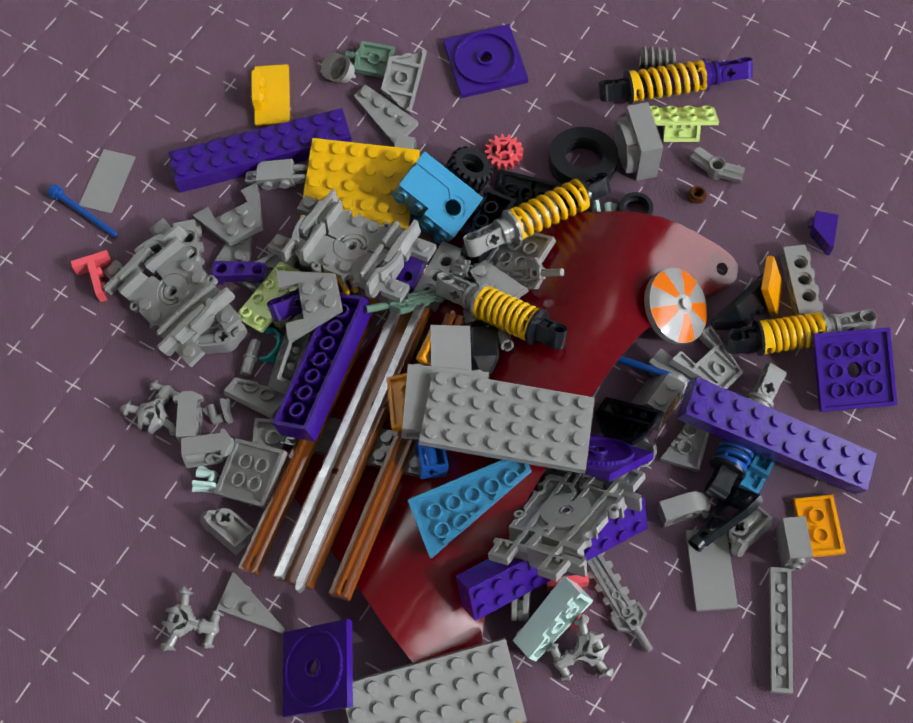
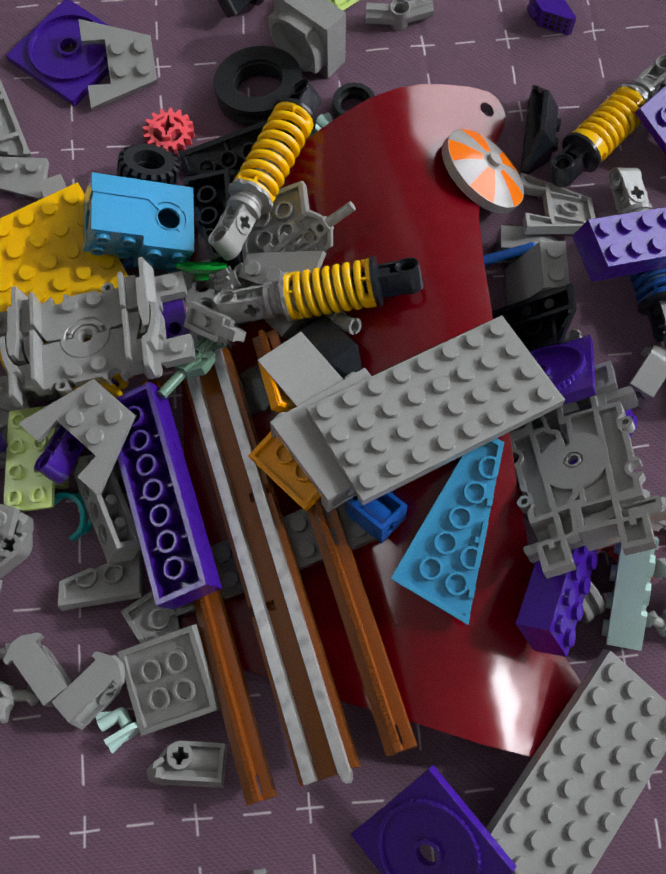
camera: 40 degrees left, 5 degrees up
light grey piece [202,398,233,425] -> none
light grey wing [217,573,285,635] -> none
light grey axle [239,339,261,377] -> none
light grey wing [660,423,710,473] -> none
reddish brown plate [688,186,707,204] -> none
light orange tile [761,256,783,317] -> none
light grey brick [780,245,823,316] -> none
none -> light grey wing [78,19,157,111]
none -> green dish [175,262,227,281]
none -> light grey hinge [184,301,246,344]

